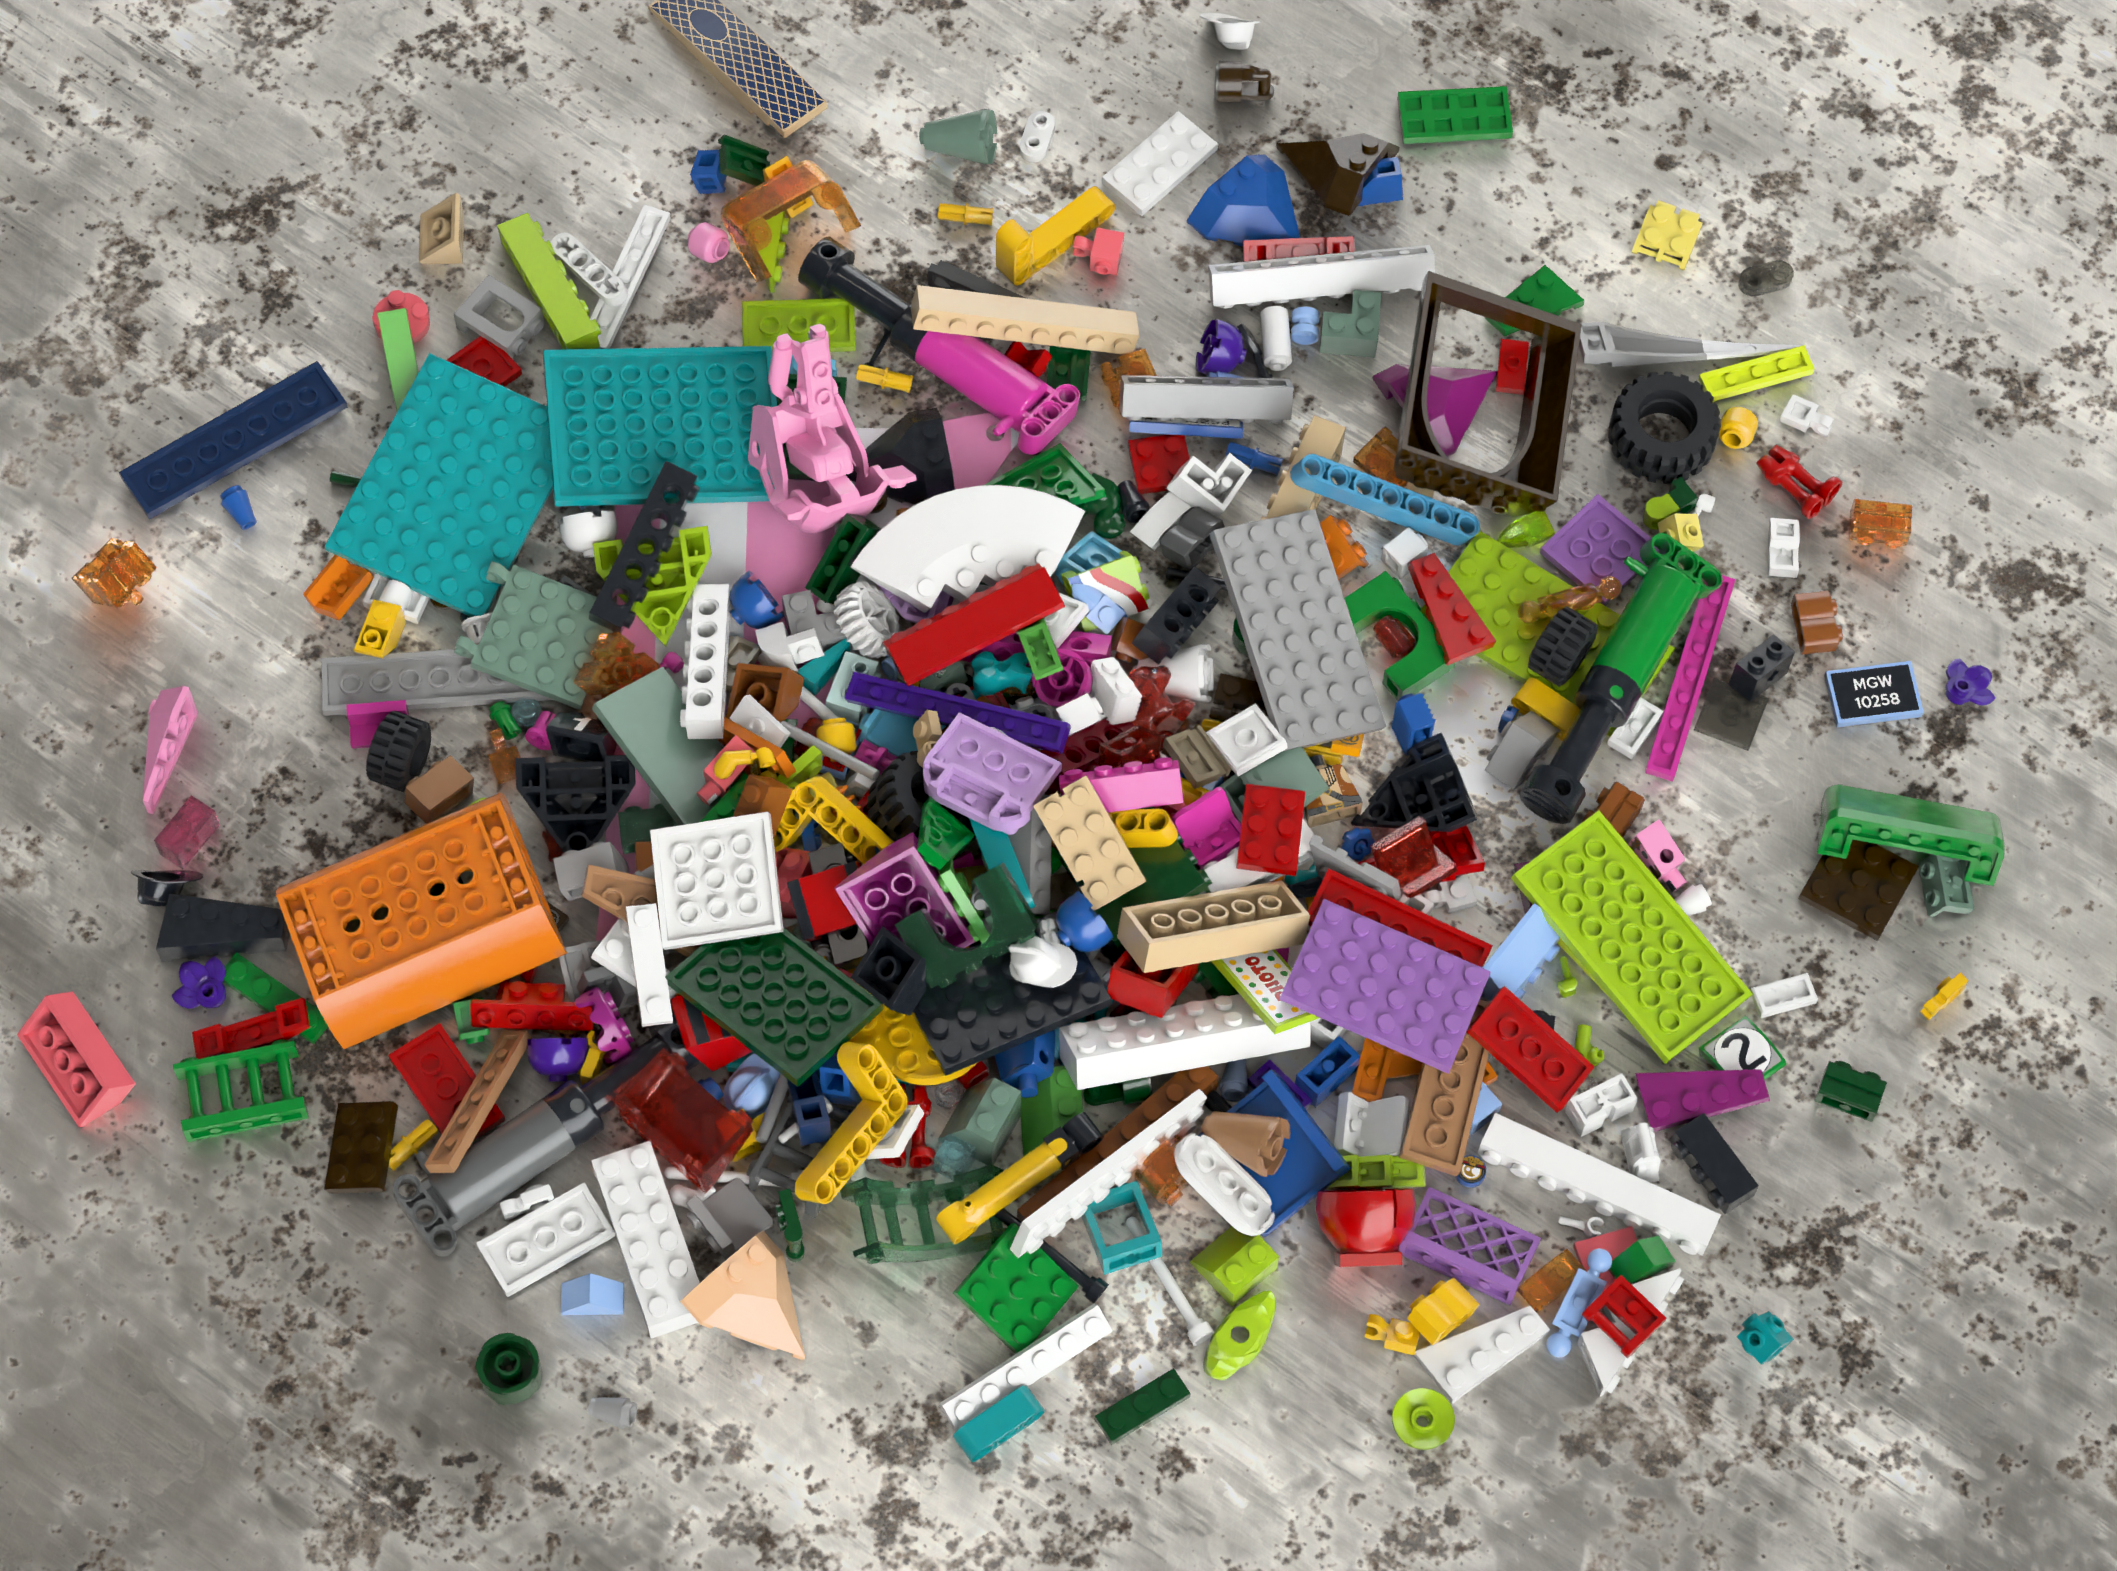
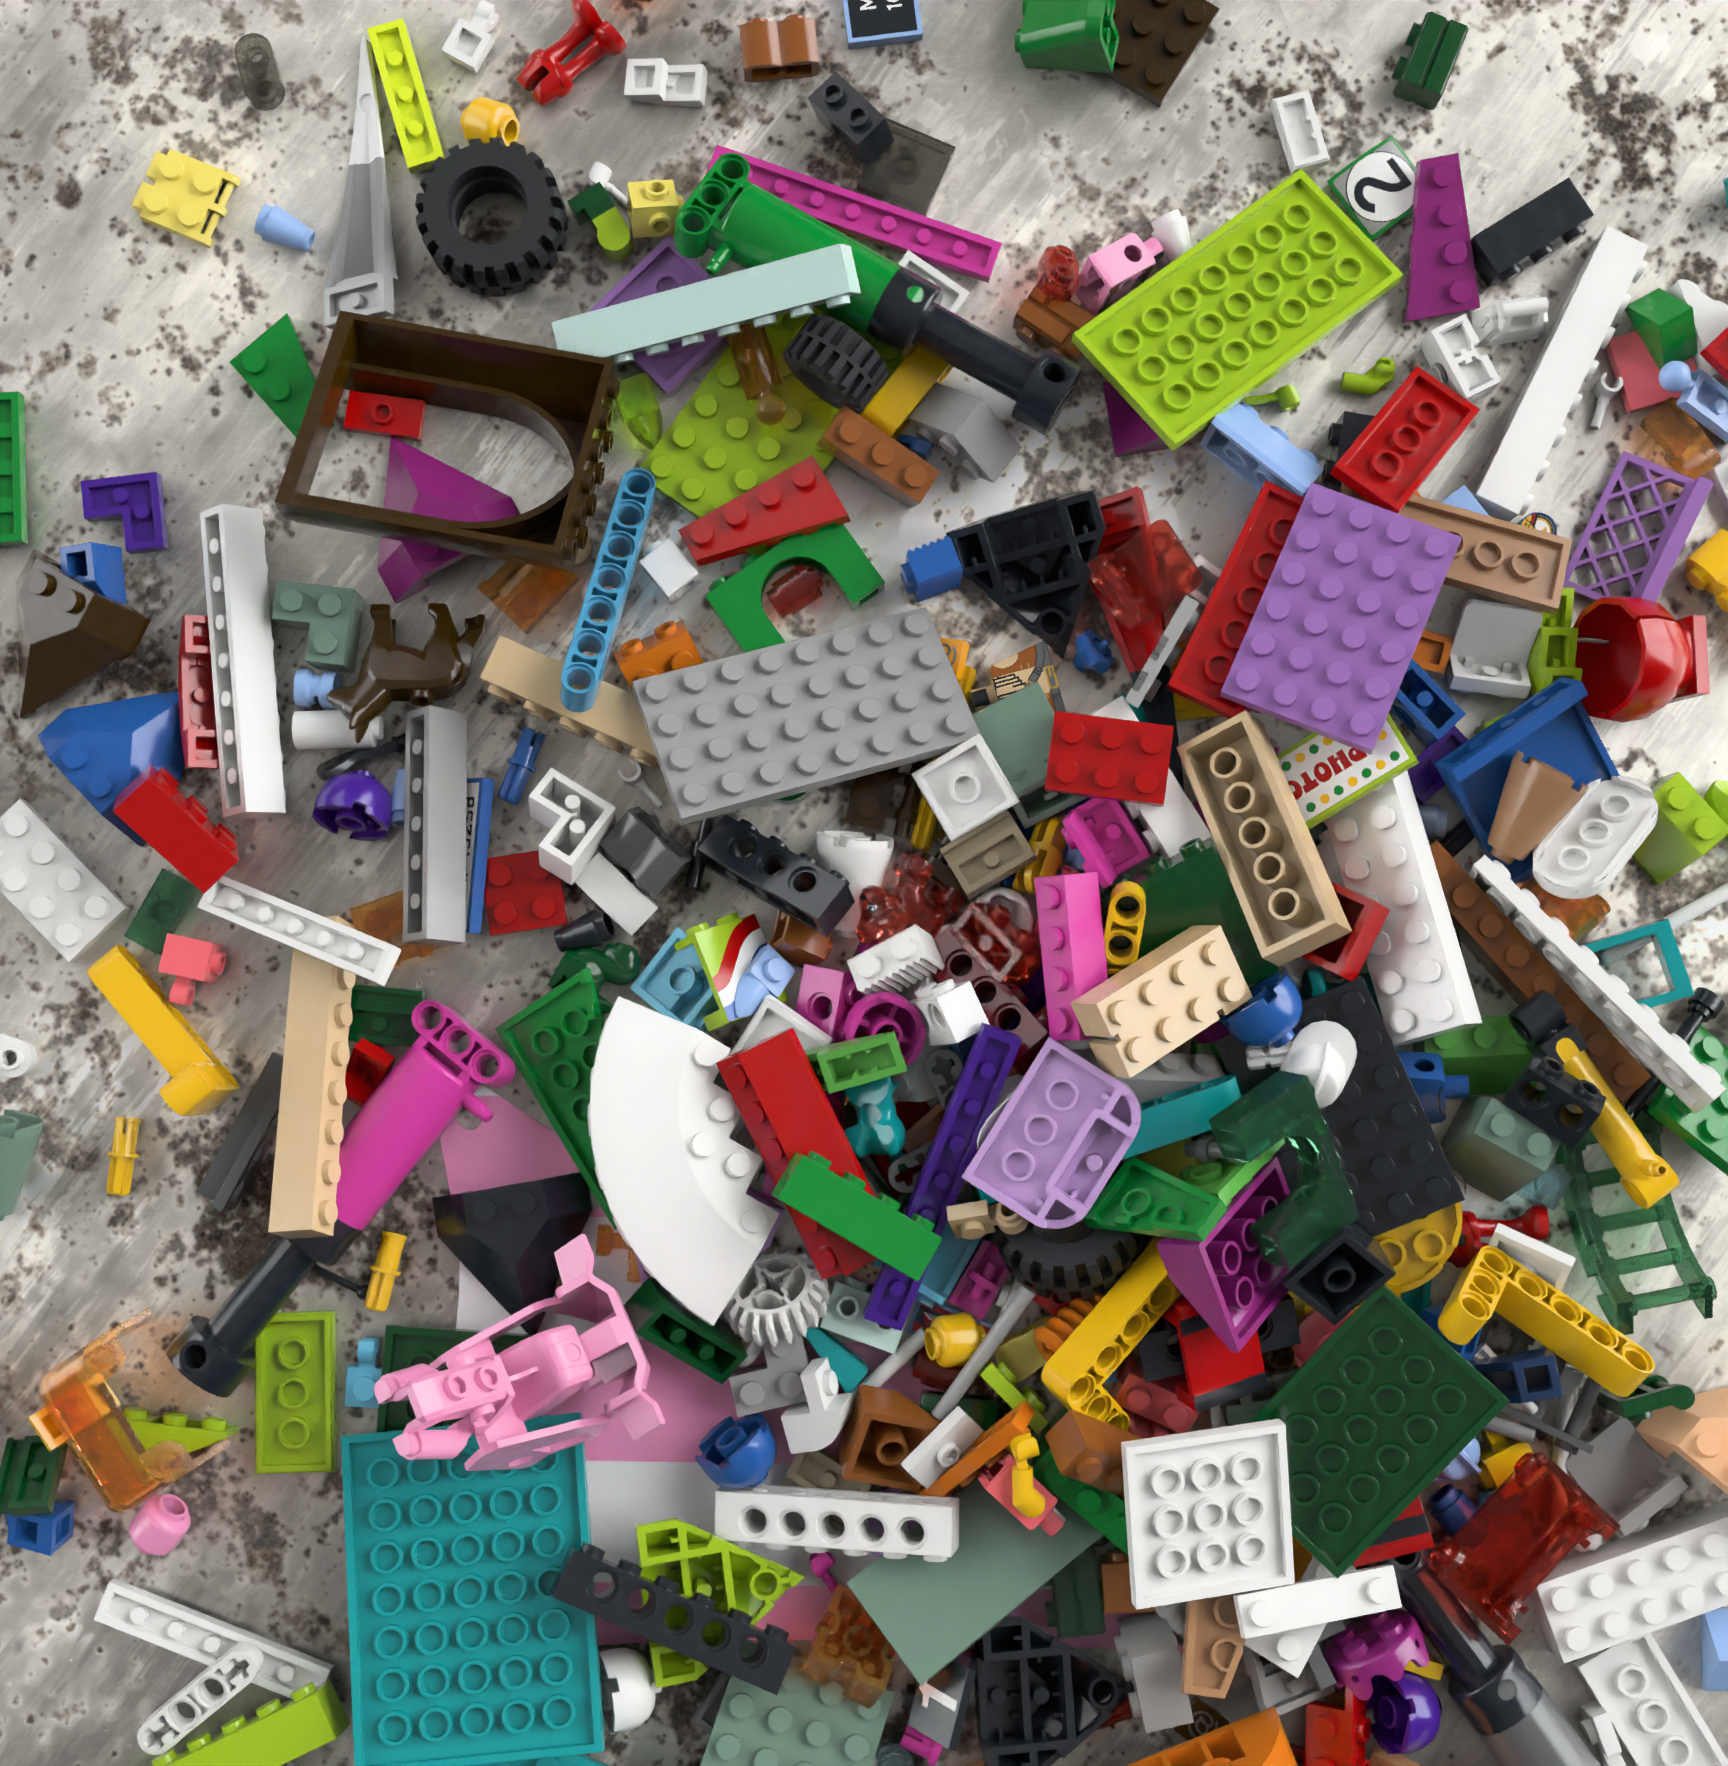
camera: 85 degrees left, 20 degrees up
none -> dark purple plate [80,472,169,555]
none -> red brick [113,764,239,894]
none -> clear green plate [124,868,199,955]
none -> white plate [197,876,402,986]
none -> light blue cone [254,204,316,253]
none -> dark brown animal [326,603,486,744]
none -> light aqua brick [551,243,861,365]
none -> green brick [771,1150,943,1282]
none -> dark orange brick [816,405,940,509]
none -> clear red plate [1037,245,1079,302]
none -> black brick [1502,1052,1606,1149]

